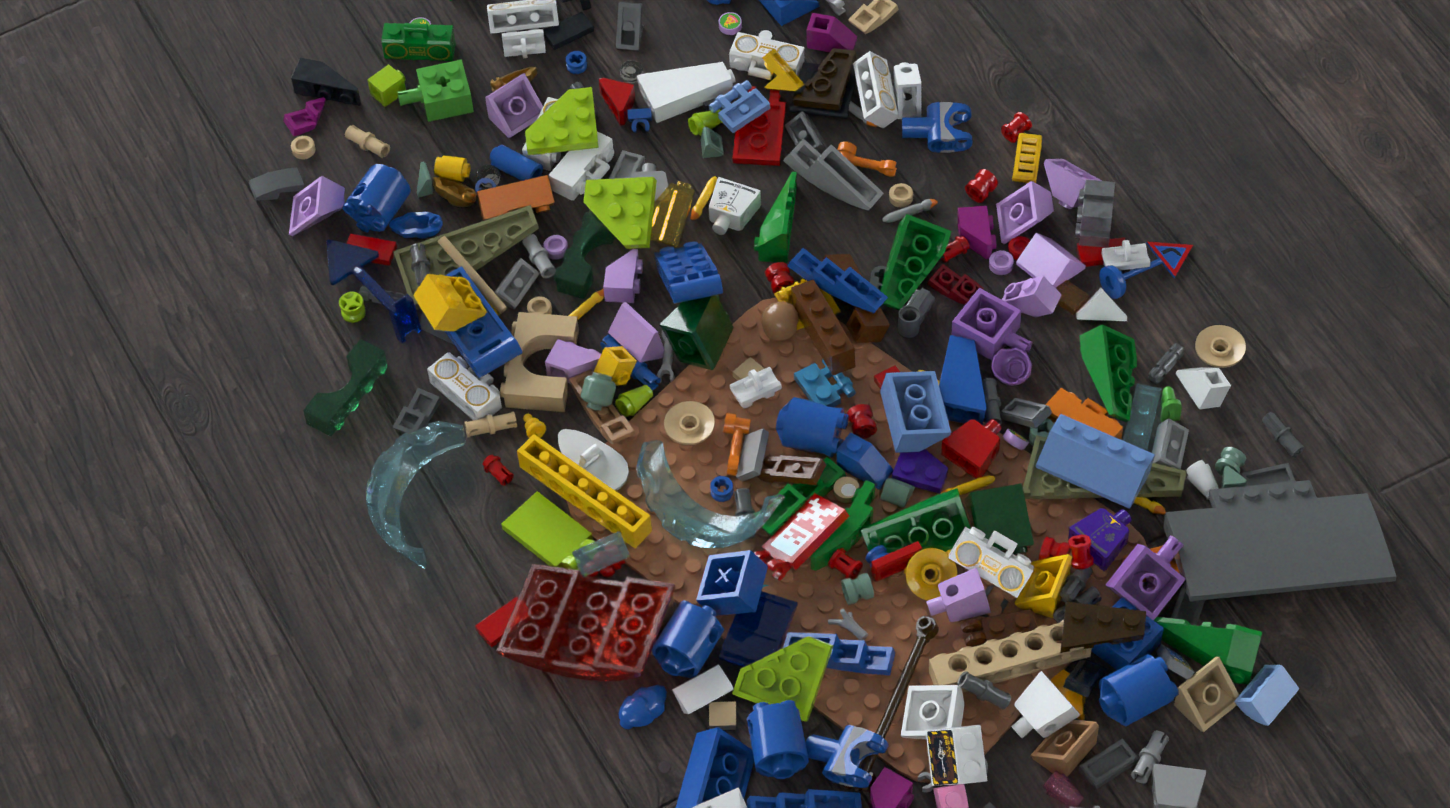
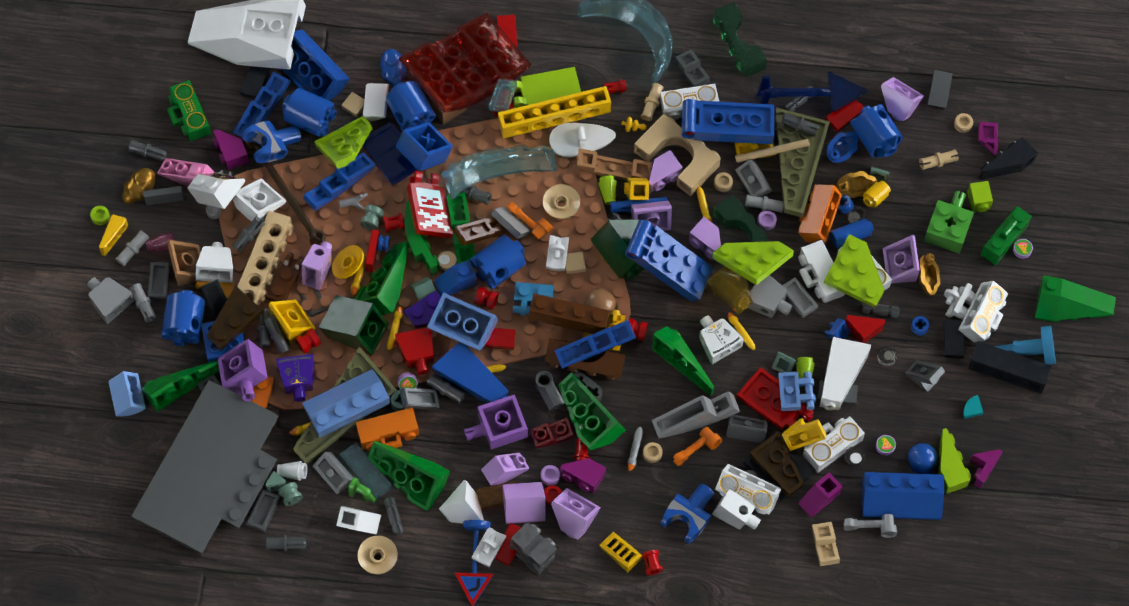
camera: 120 degrees right, 10 degrees up
lime wheel [339,292,366,323] -> none
yellow slope [413,274,487,332] -> none
sand green head [581,372,616,411] -> none
blue bush [710,476,733,502] -> none
white piece [948,527,1034,598] -> none
red wheel [965,169,998,203] -> none
medium lavender hair [991,348,1032,386] -> none
lavender slope [1044,159,1102,209] -> none
red bush [1068,535,1094,569] -> none
flat silver tile [1156,644,1194,680] -> none
tan slope [1174,657,1239,732] -> none

